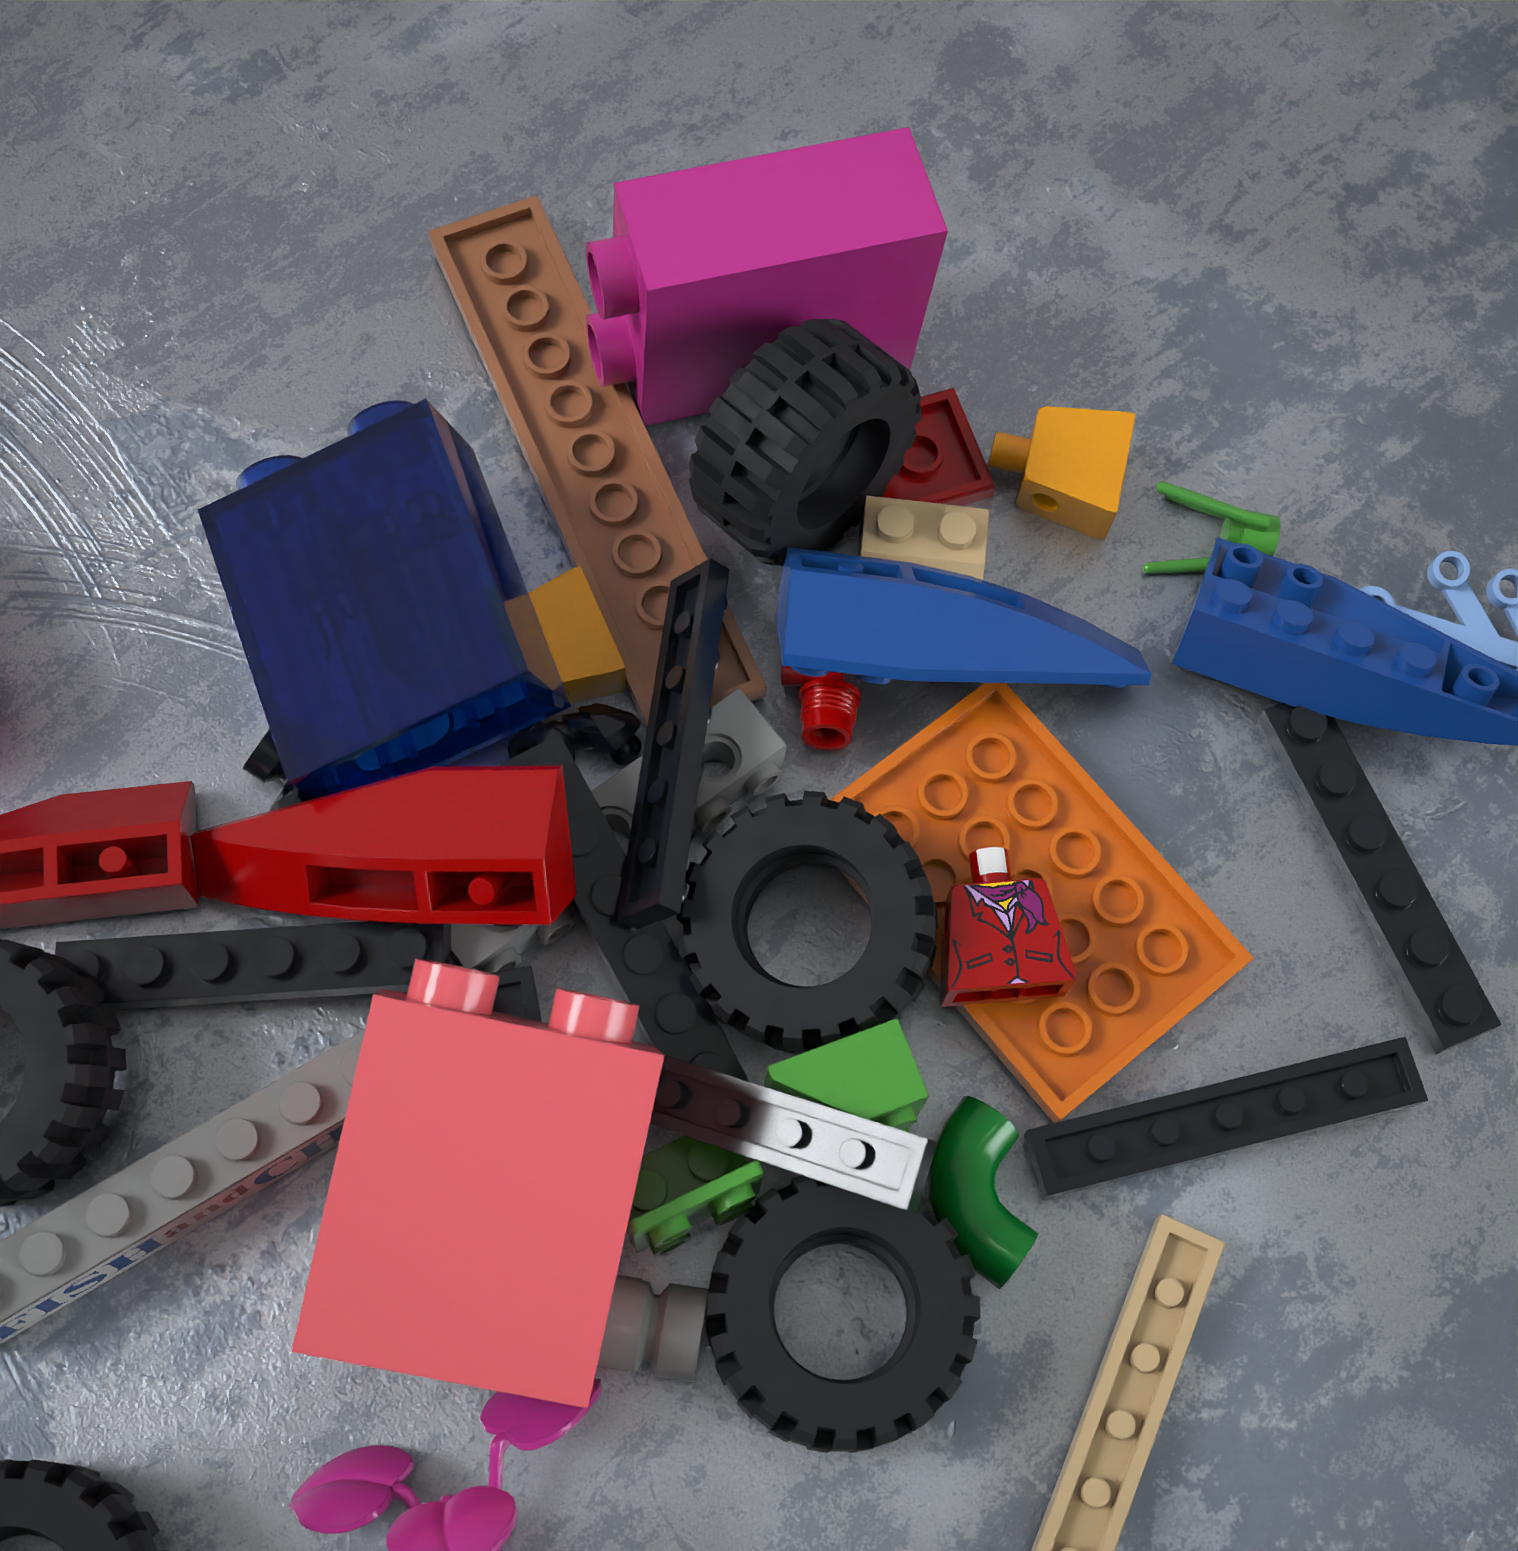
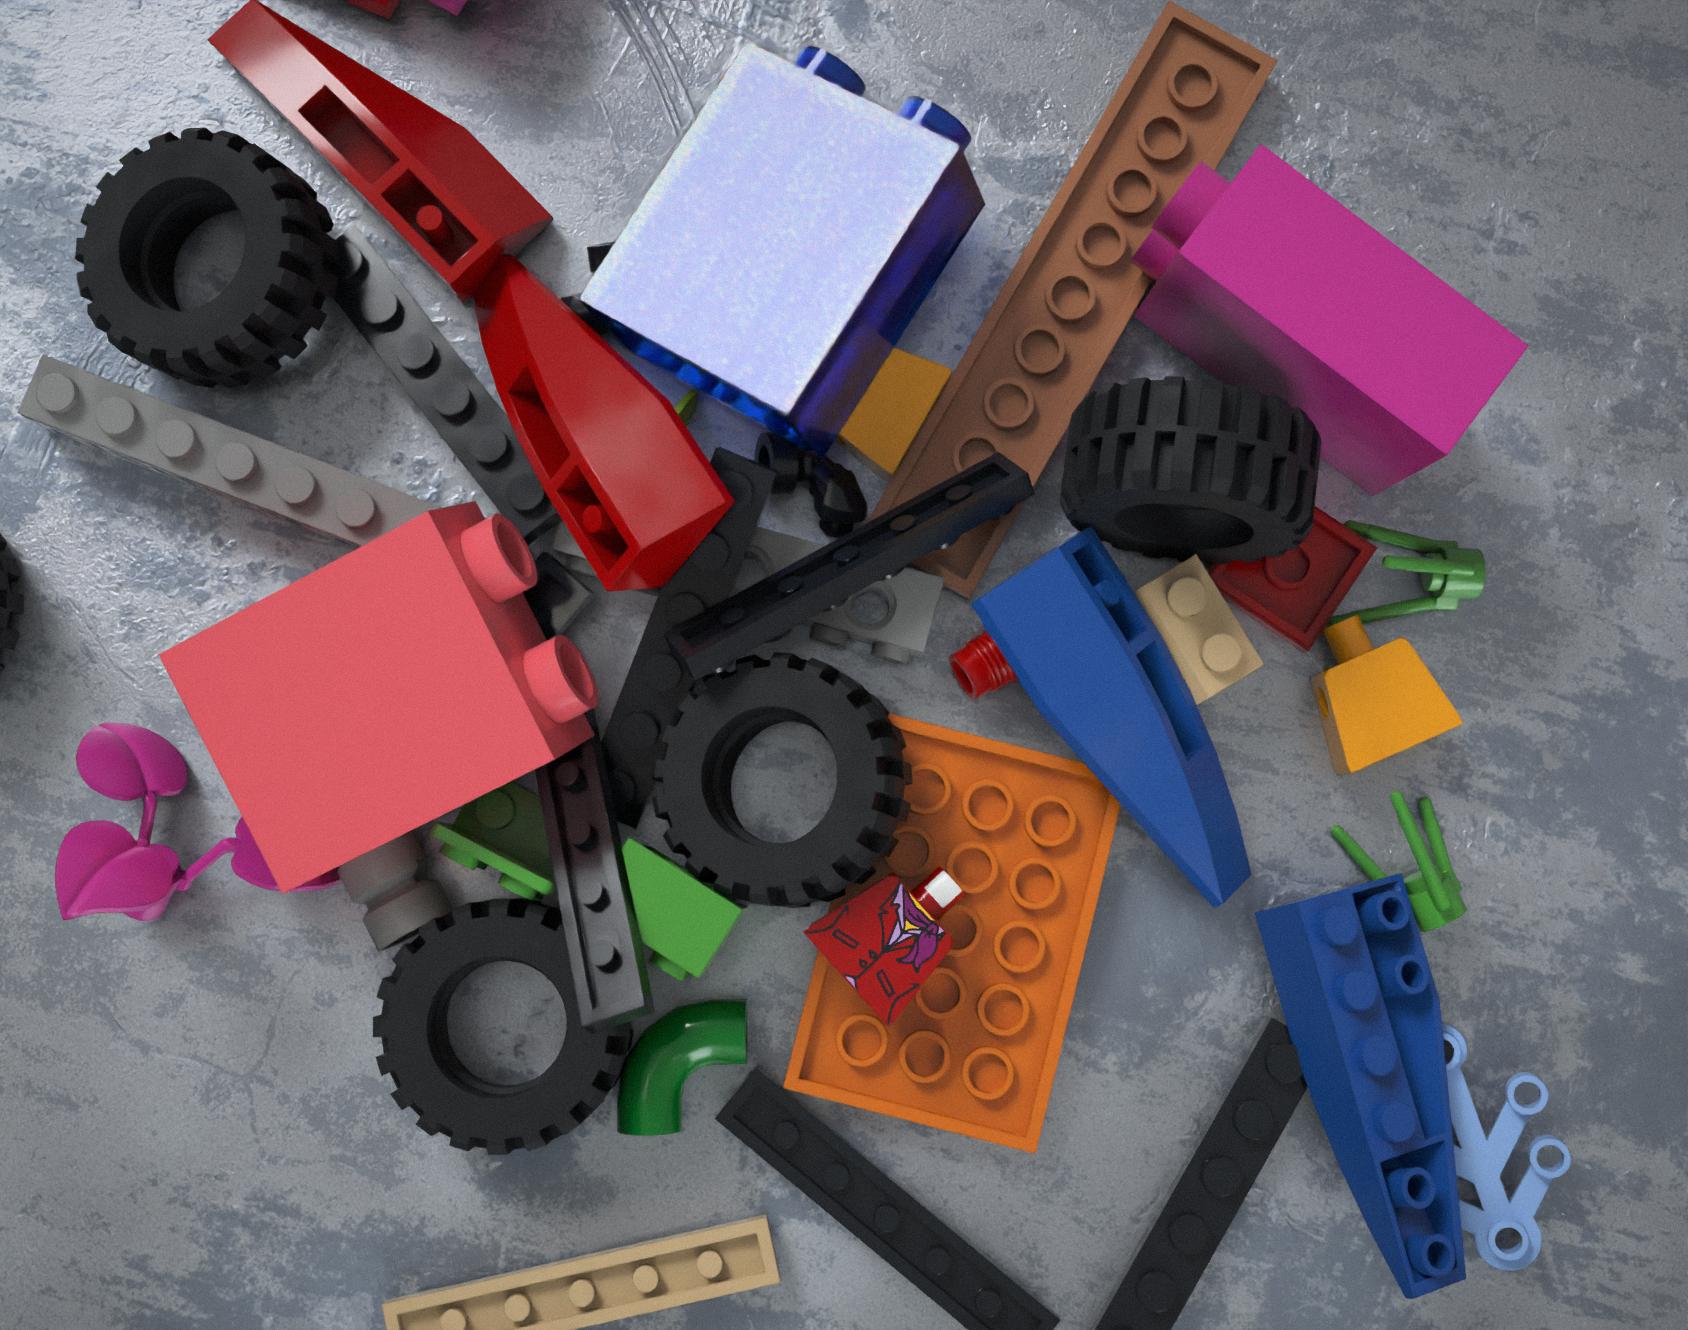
camera: 60 degrees right, 15 degrees up
none -> bright green plant [1327,520,1485,627]

